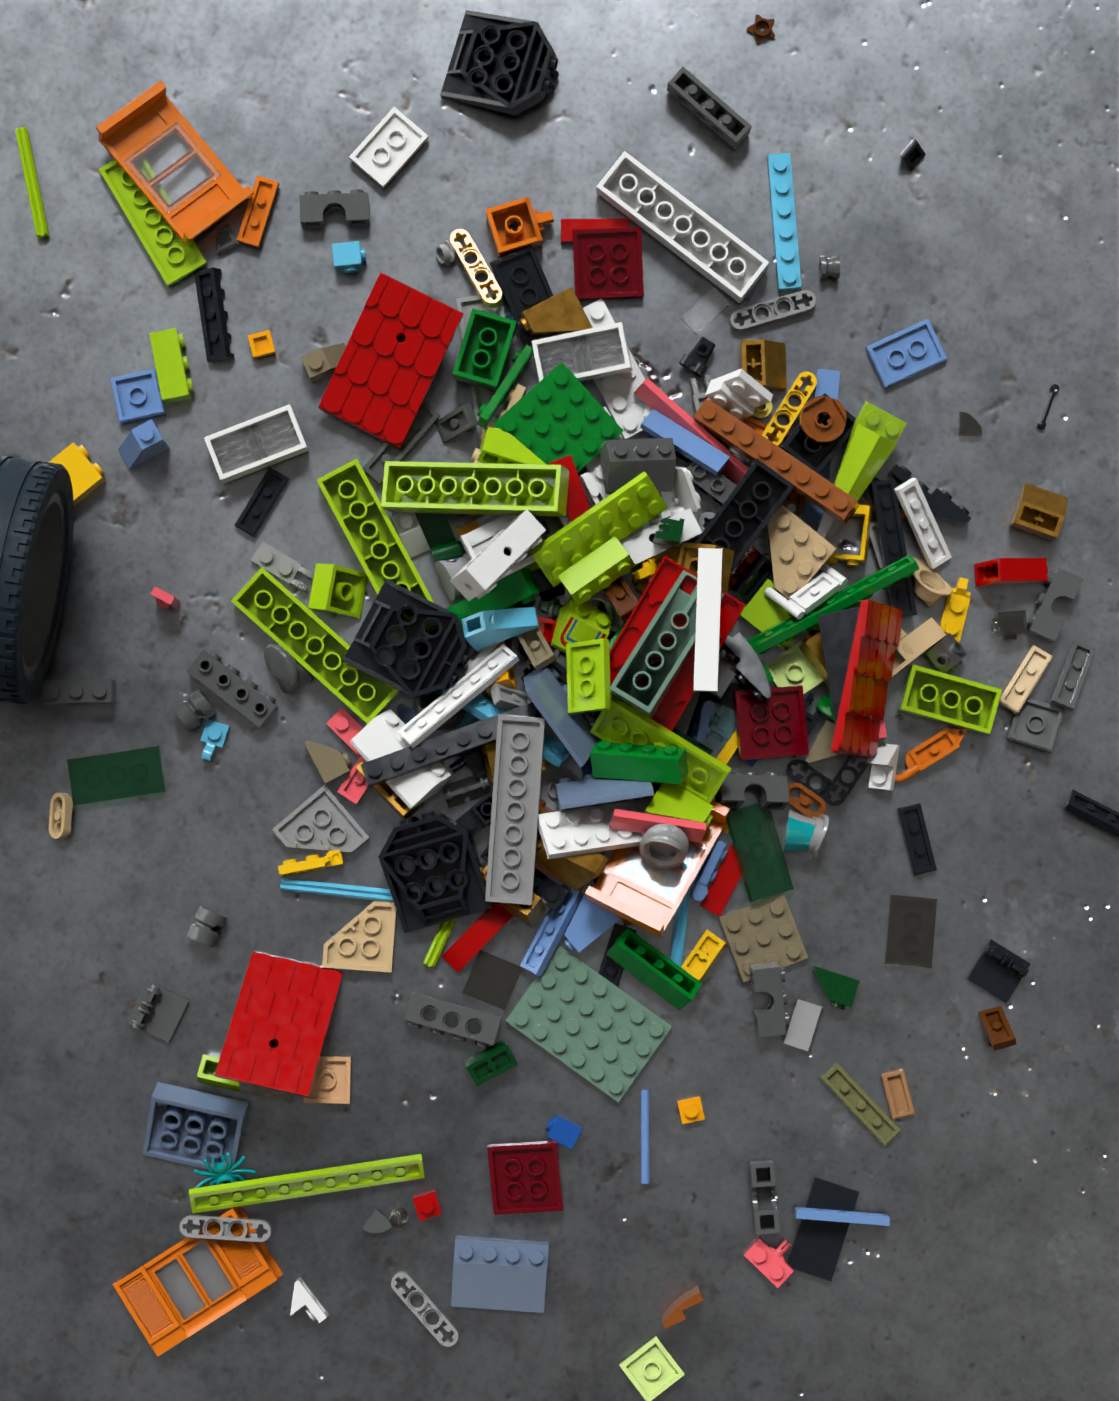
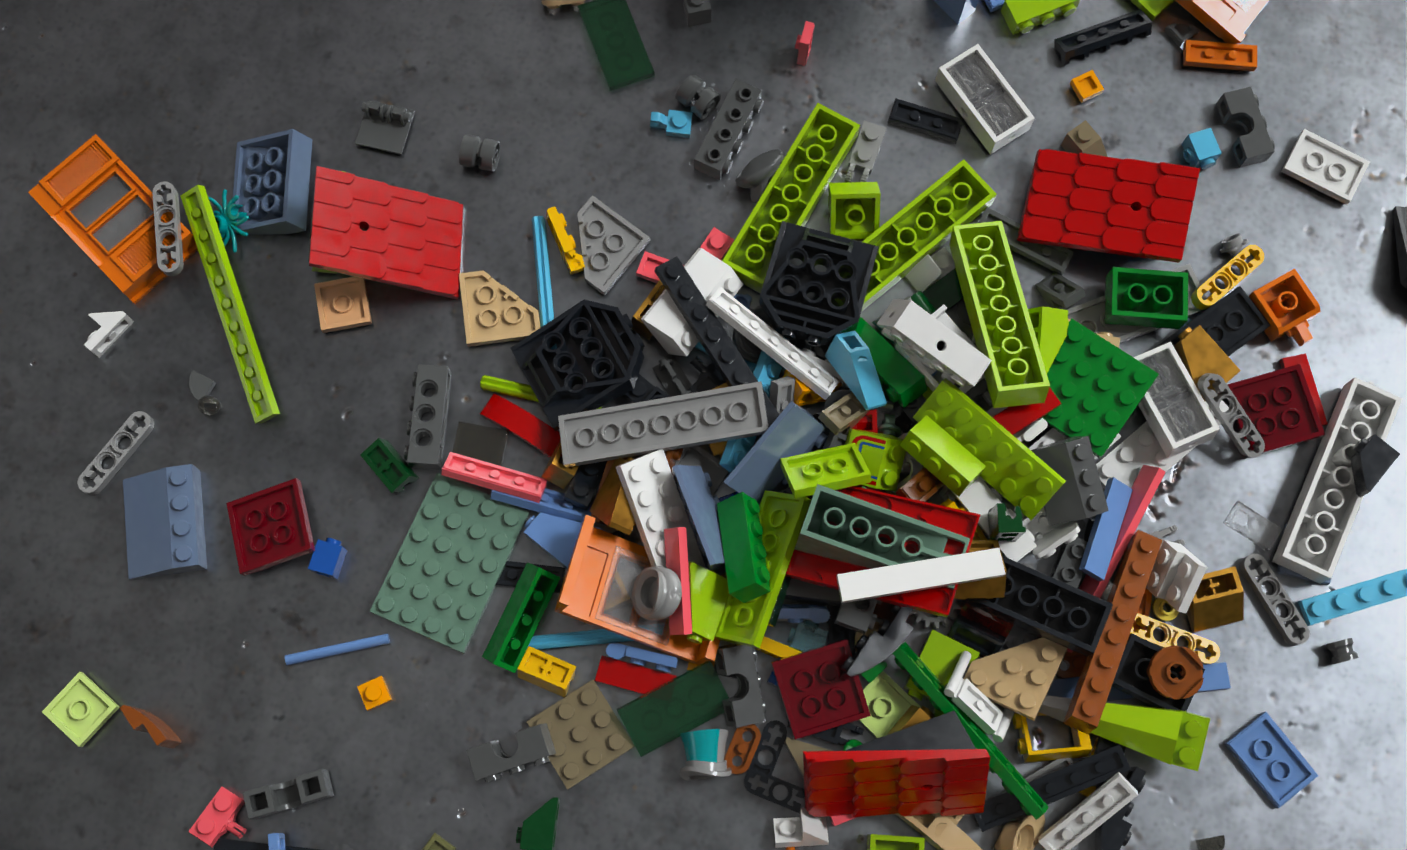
camera: 80 degrees right, 10 degrees down
dark tan slope [304,740,352,784] -> none
red brick [413,1189,443,1221] -> none
green plate [477,345,534,428] -> none
black plate [679,337,716,377] -> none
light grey hinge [784,999,824,1052] -> none
none -> coral tile [441,452,547,503]
none -> light grey beam [1198,373,1265,458]
none -> black slope [1350,434,1400,498]

